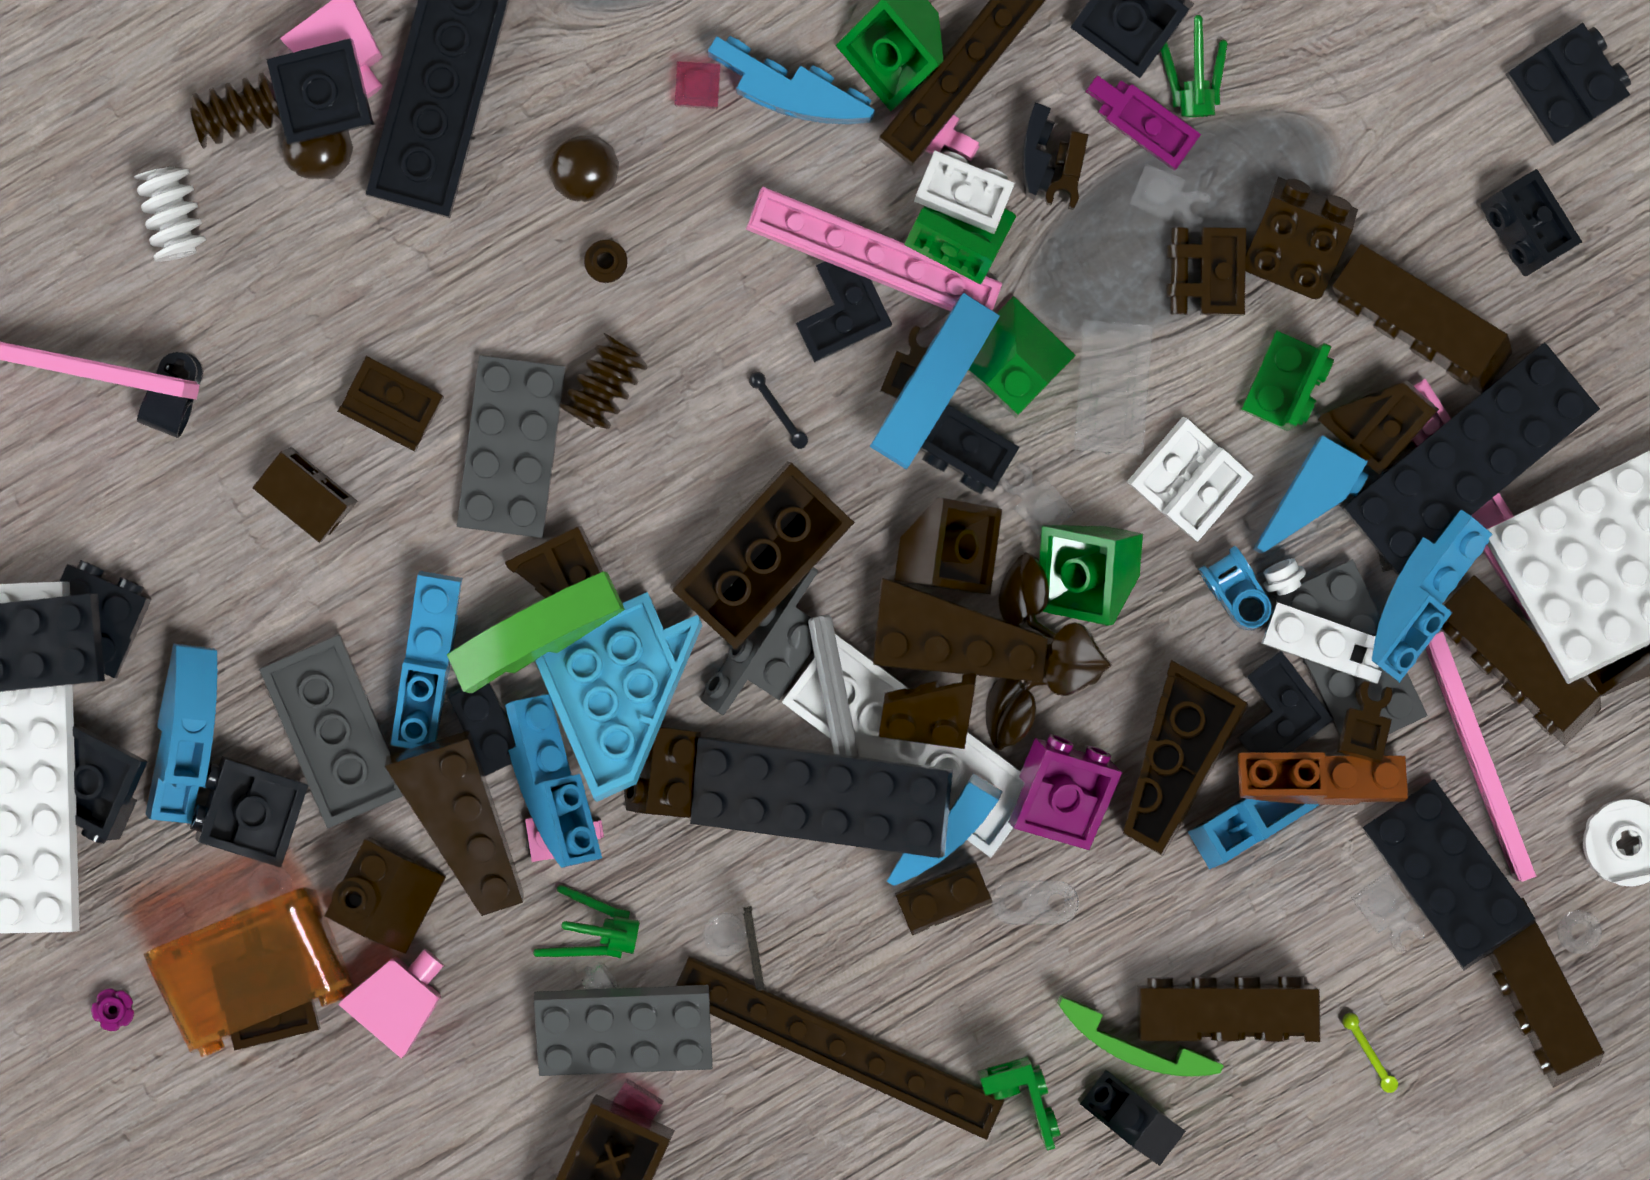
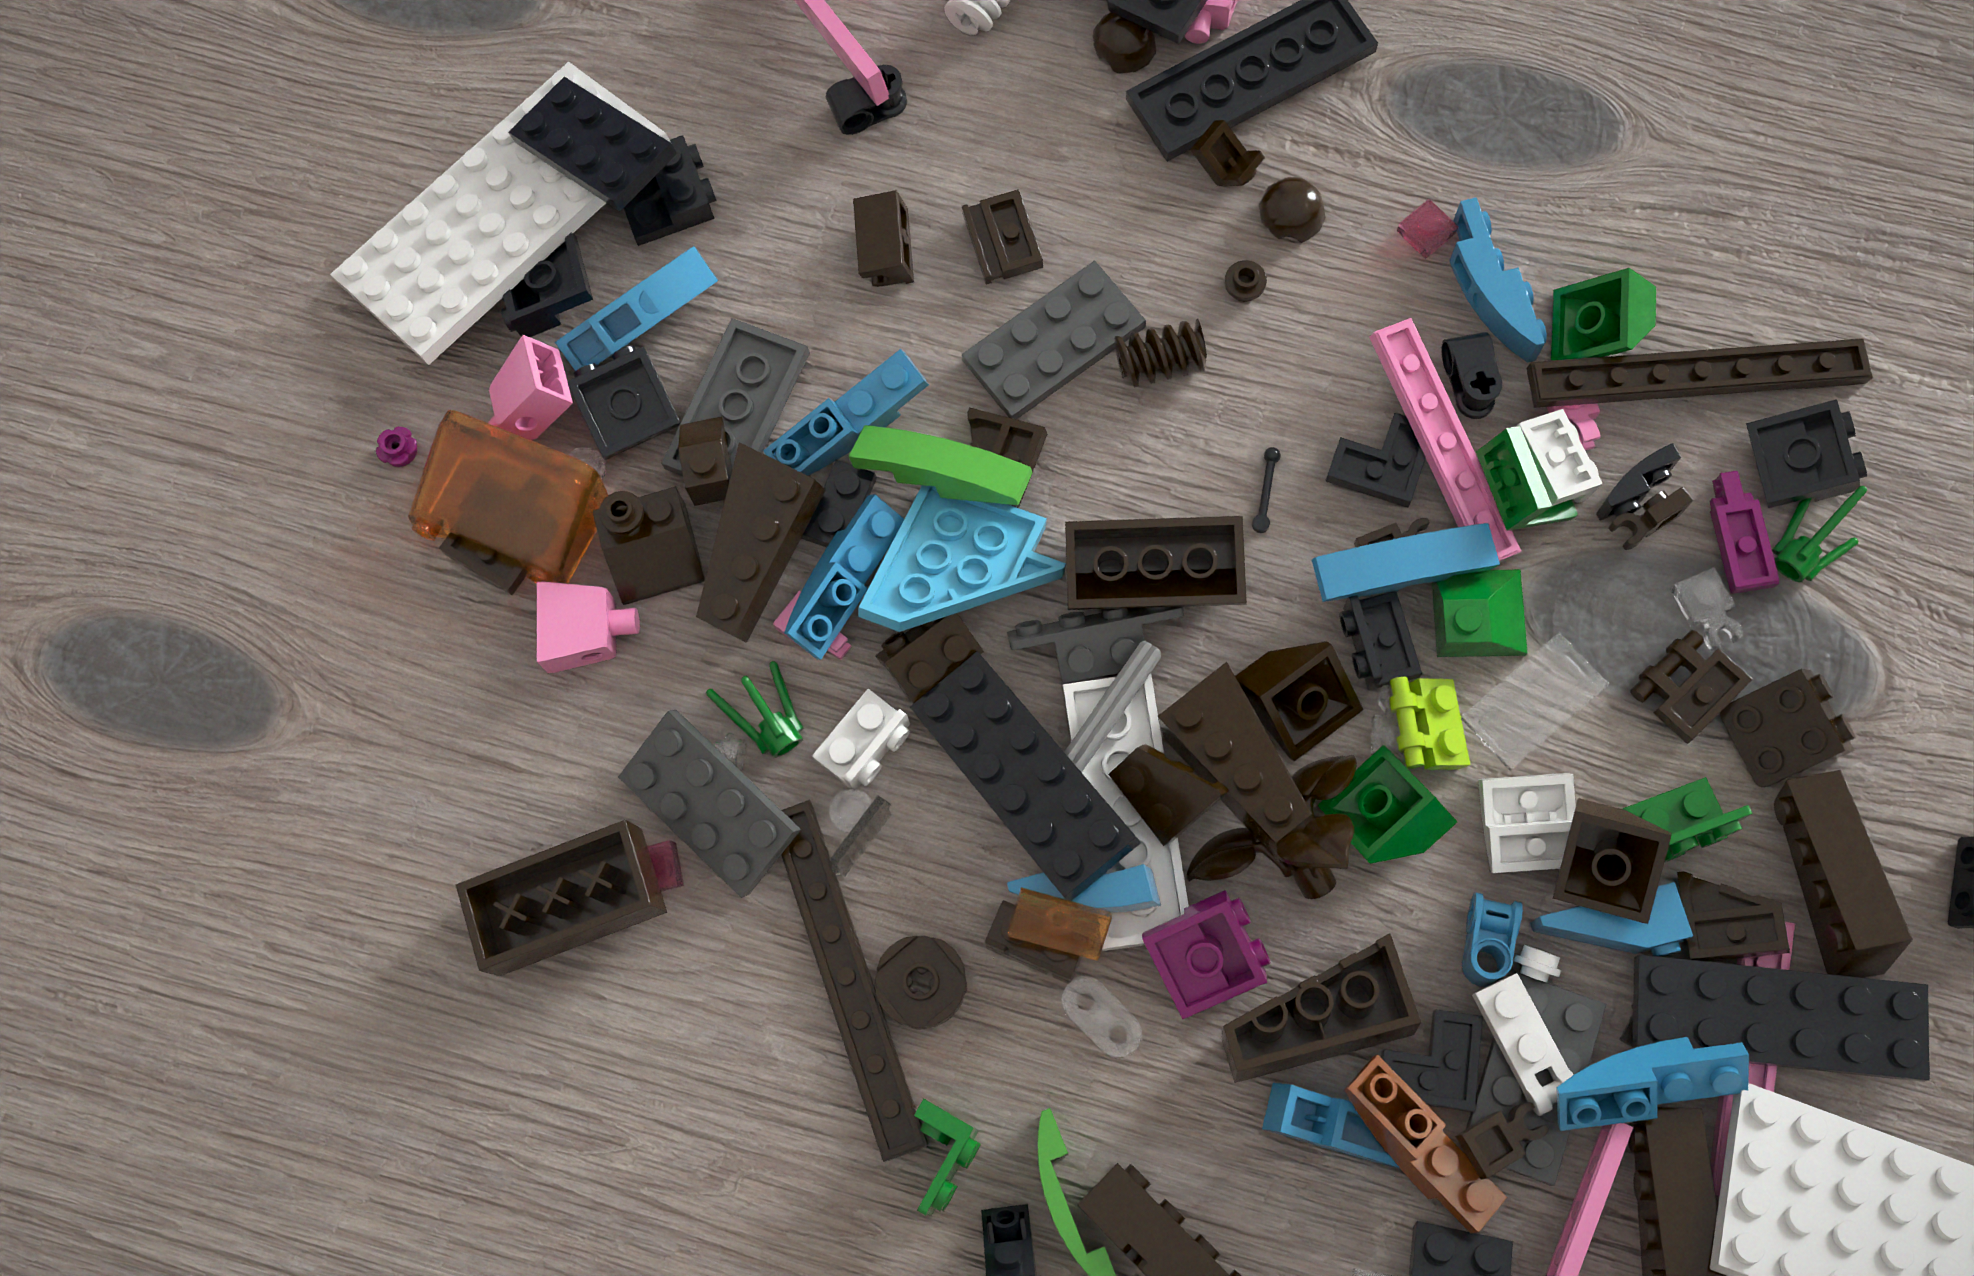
camera: 55 degrees right, 15 degrees down
none -> bright pink torso [486,335,573,441]
none -> dark brown slope [678,416,732,506]
none -> white bracket [812,689,910,792]
none -> dark brown plate [875,936,967,1030]
none -> clear orange plate [1007,887,1112,961]
none -> dark brown bracket [1190,120,1265,186]
none -> lime plate [1389,677,1471,770]
none -> black piece [1441,332,1502,419]
none -> dark brown slope [1553,798,1672,924]

